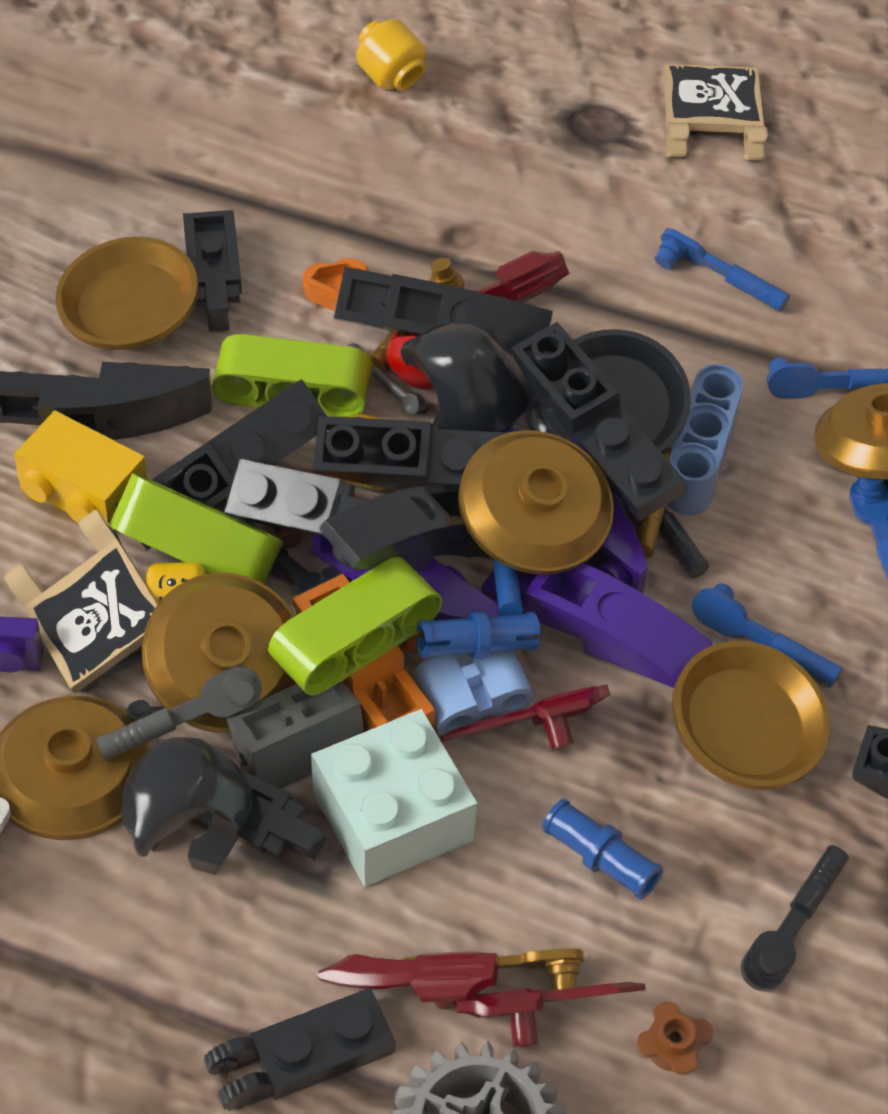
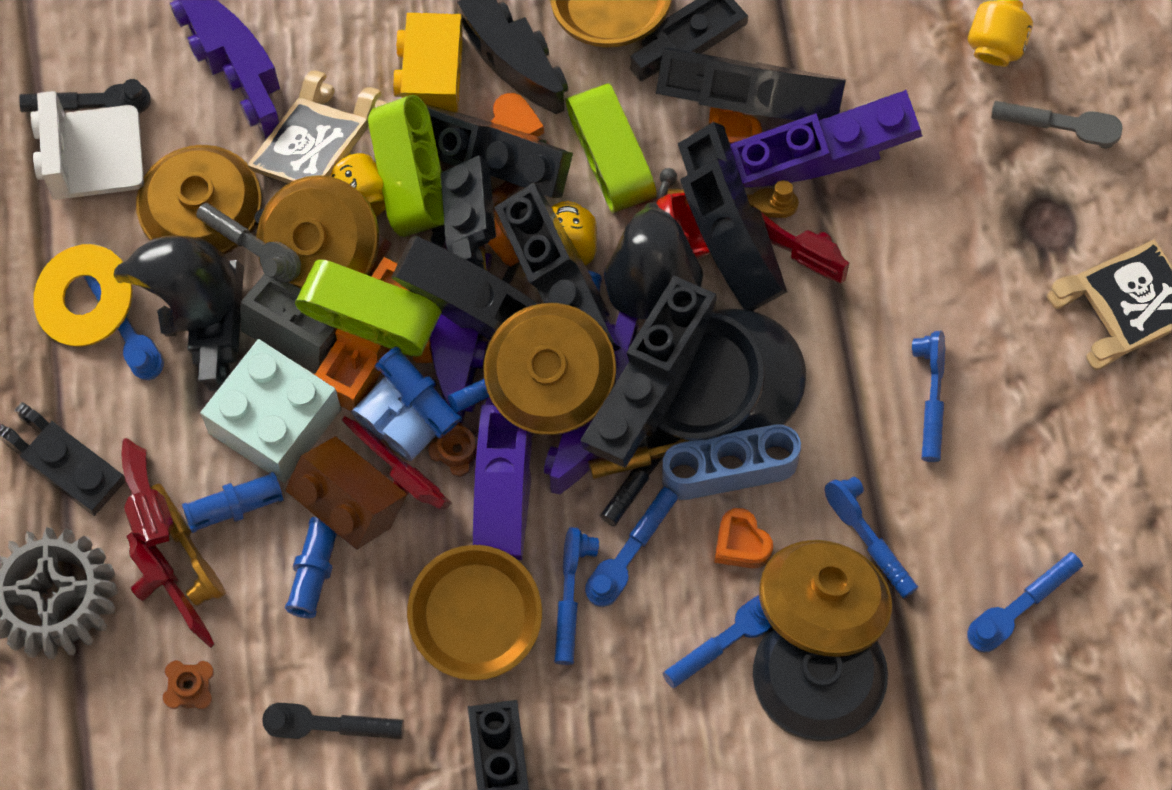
camera: 65 degrees right, 15 degrees up
none -> yellow gear [33,244,133,347]
none -> blue piece [84,276,164,380]
none -> blue pin [182,472,284,533]
none -> reddish brown brick [285,436,407,550]
none -> dark orange plate [428,422,478,477]
none -> orange tile [490,93,544,137]
none -> blue piece [585,487,679,607]
none -> black slope [656,47,846,121]
none -> orange tile [714,508,773,569]
none -> dark purple slope [730,90,923,188]
none -> dark grey piece [991,101,1123,149]

